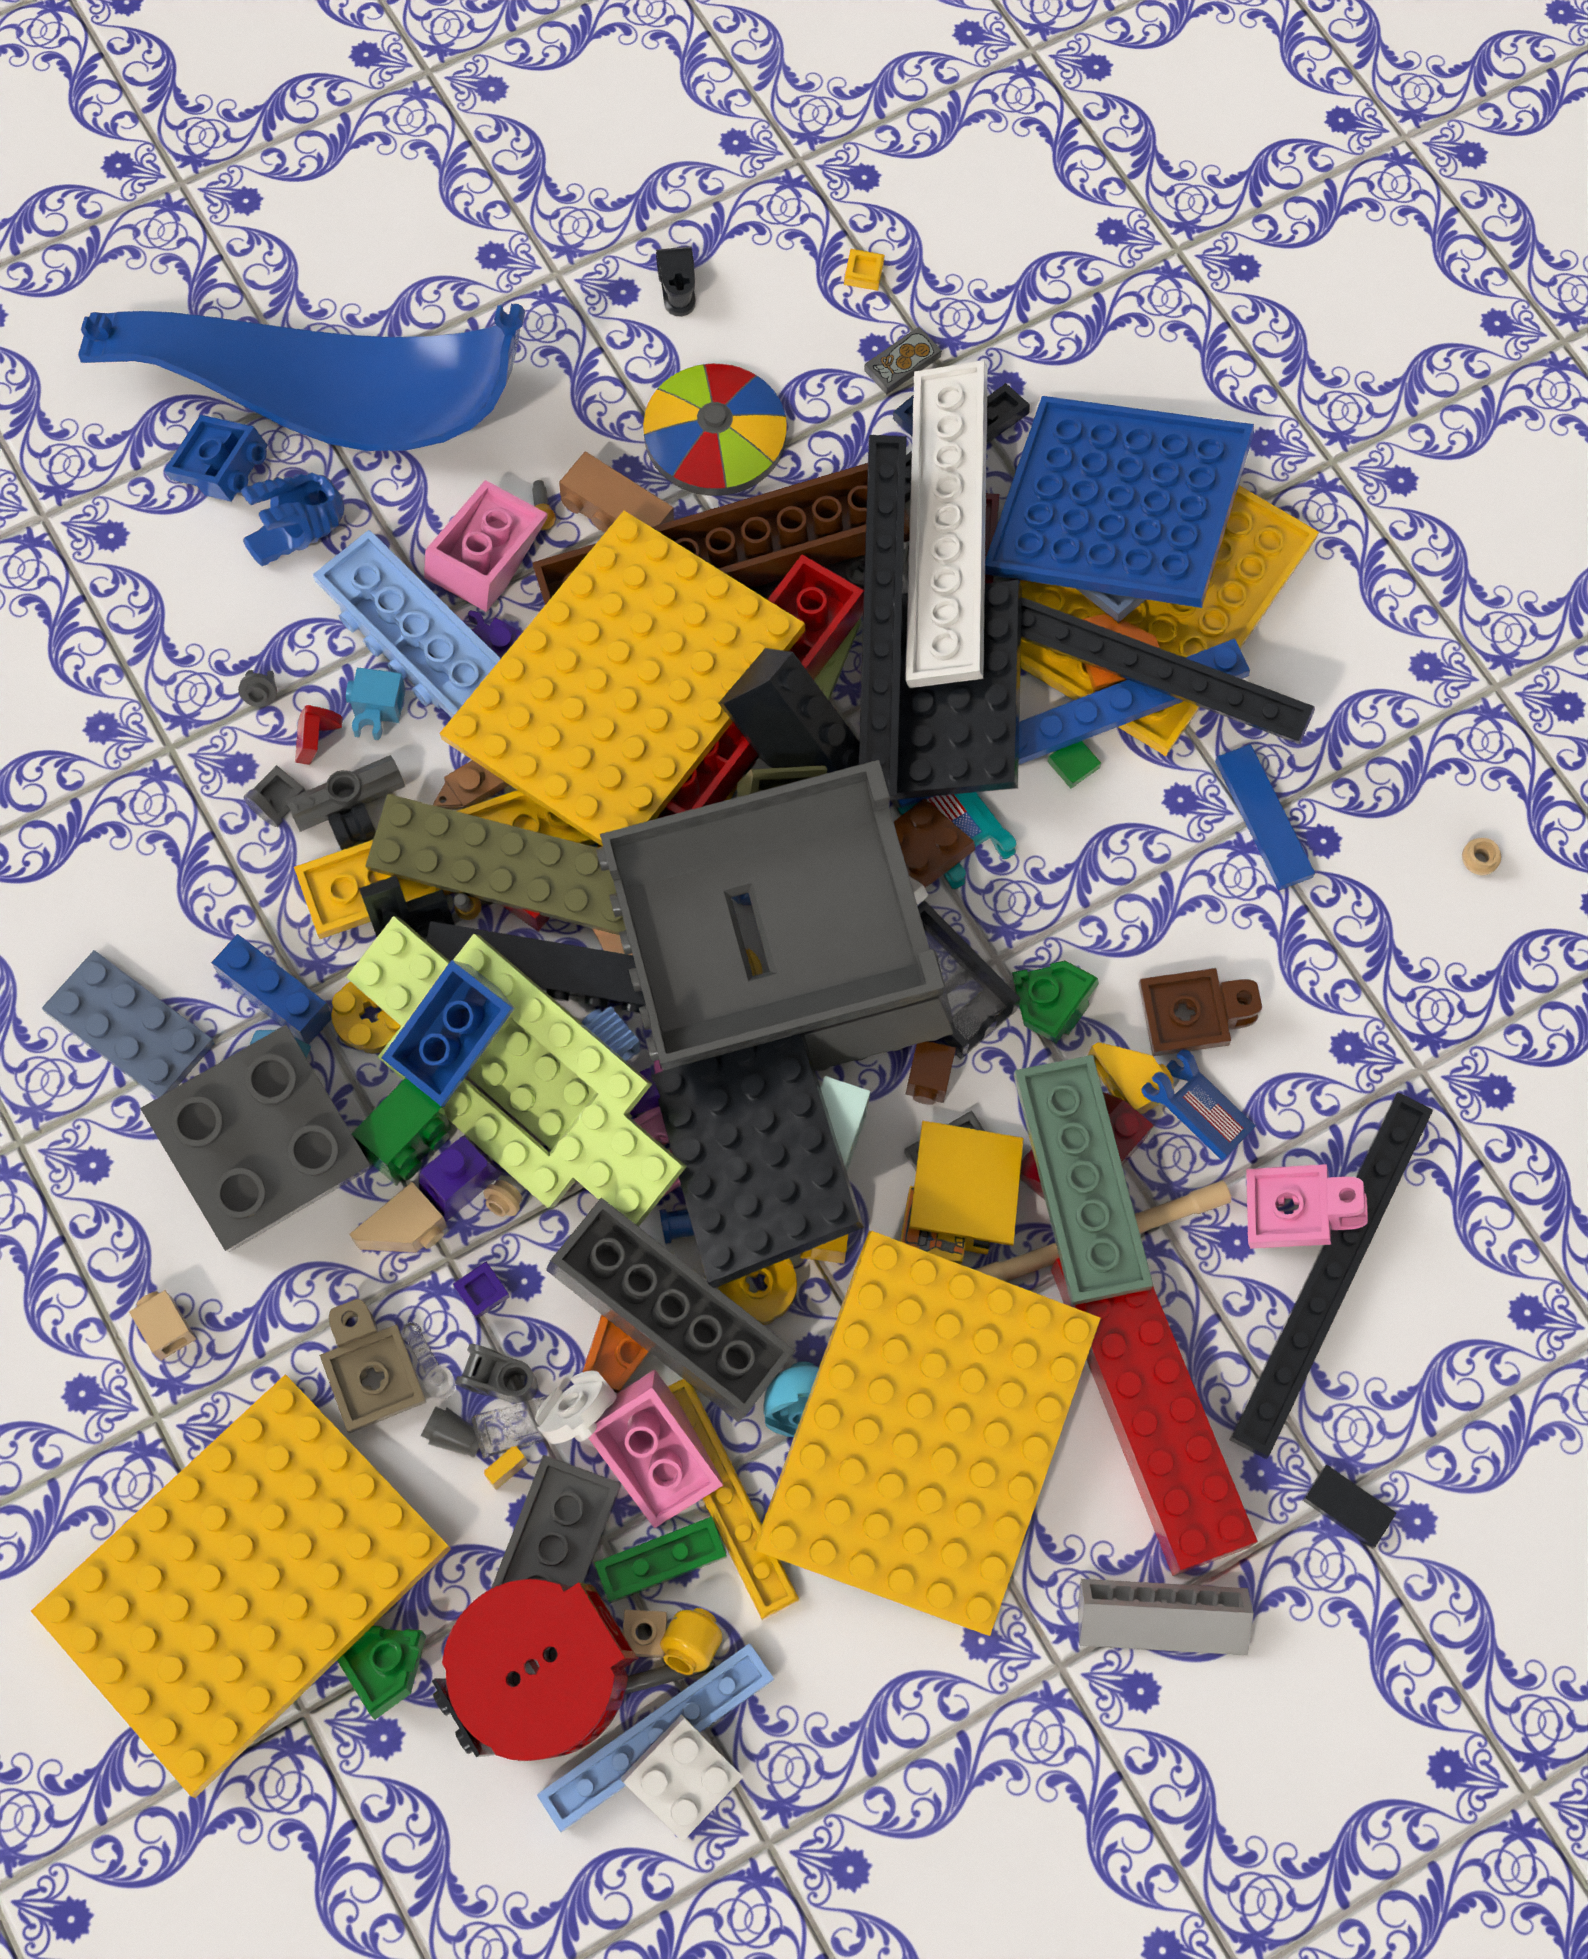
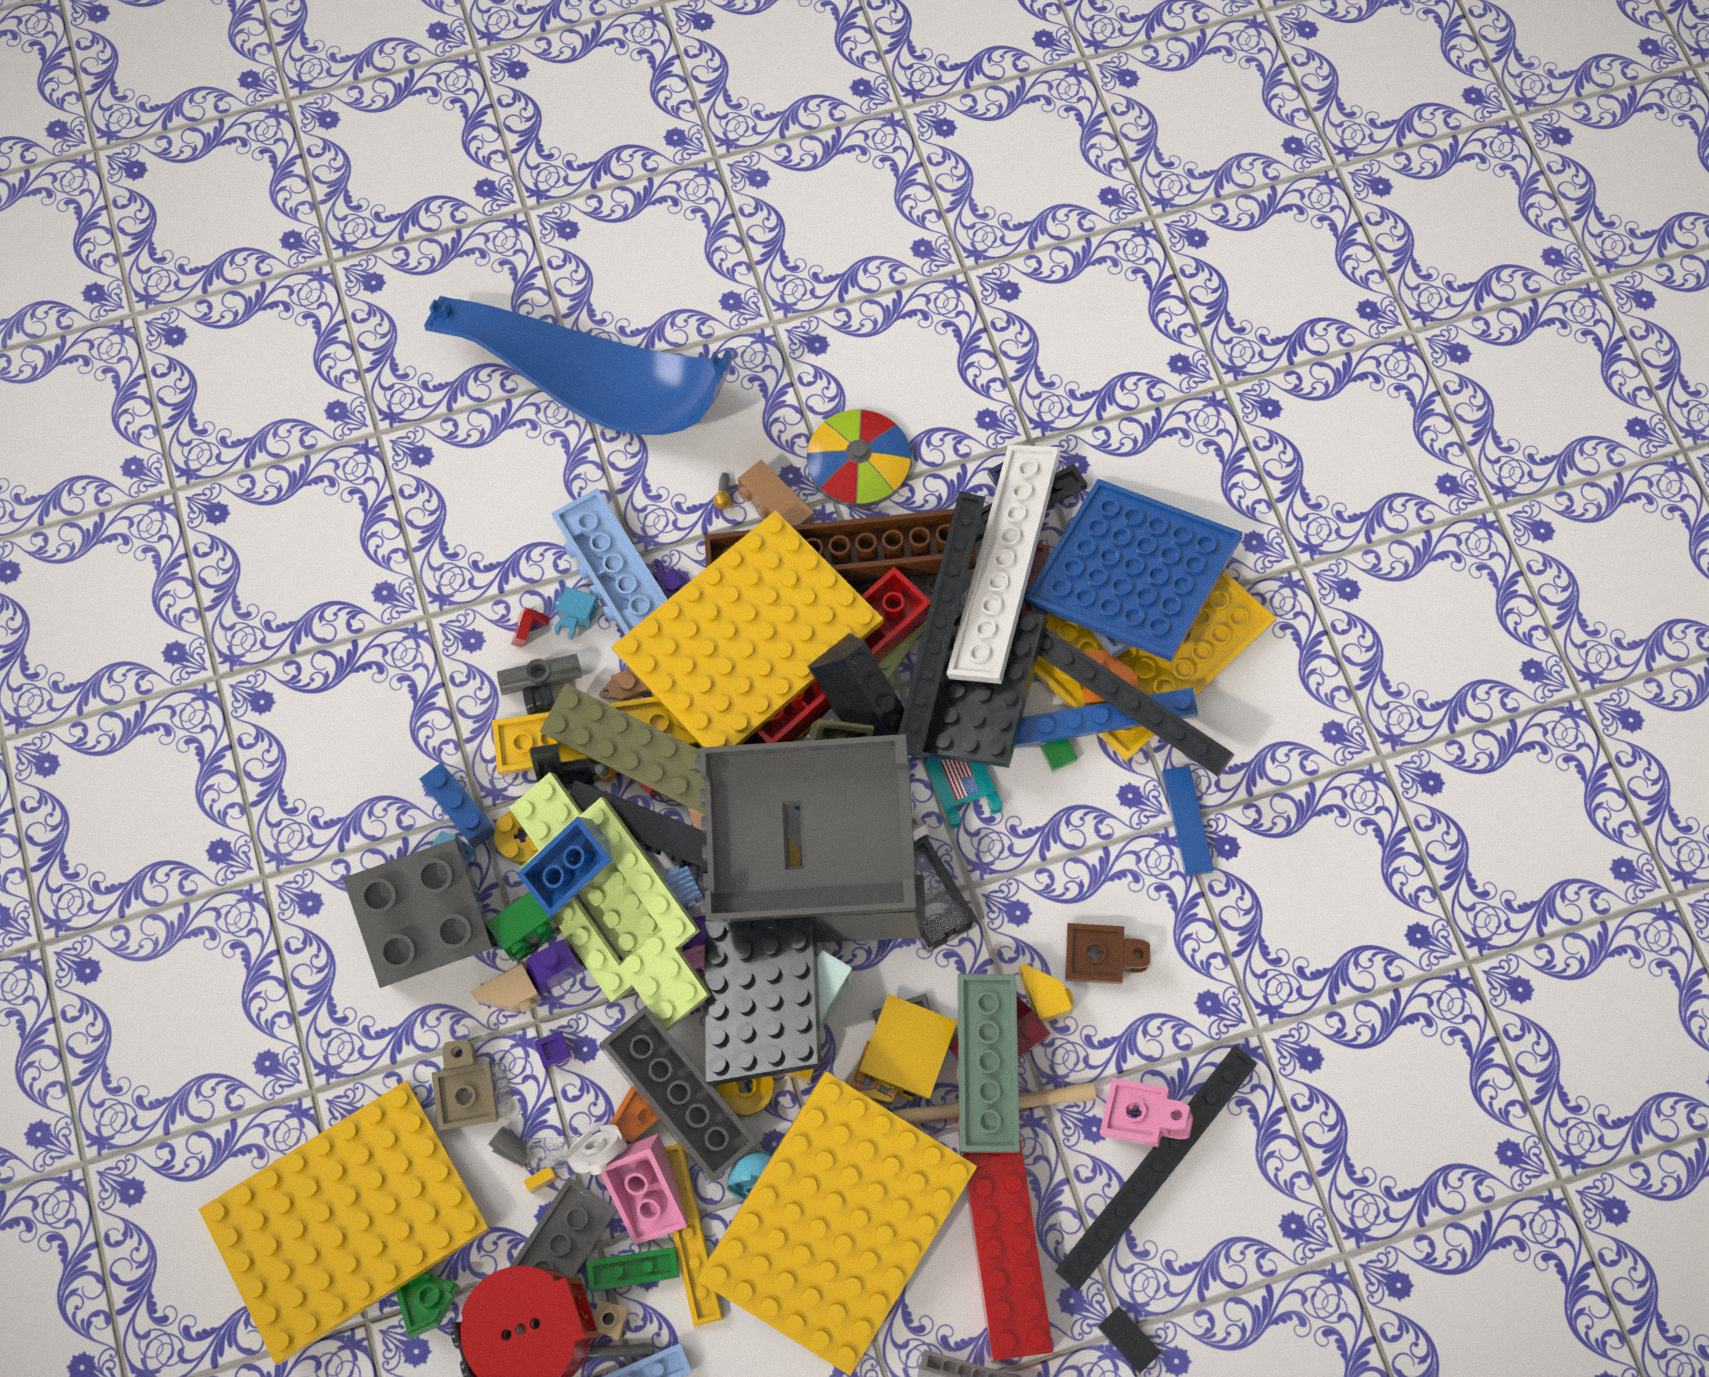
camera: 15 degrees right, 0 degrees up
sand blue plate [42,950,215,1098] -> none
tan brick [129,1290,196,1361] -> none
blue plate [163,414,268,502] -> none
dark grey plate [238,670,277,707] -> none
blue hair [241,473,344,566] -> none
dark grey tile [243,765,305,827] -> none
bright pink slope [424,480,548,612] -> none
dark grey piece [455,1344,538,1405] -> none
tan plate [483,1180,522,1217] -> none
black piece [656,246,696,317] -> none
blue bush [659,1209,695,1244] -> none
yellow head [660,1608,723,1675] -> none
yellow tile [844,249,885,291] -> none
tile [864,327,942,395] -> none
reddish brown plate [894,798,975,888] -> none
reddish brown brick [905,1041,956,1105] -> none
green plate [1012,960,1099,1044] -> none
blue flag [1142,1049,1256,1161] -> none
tan plate [1462,838,1501,875] -> none

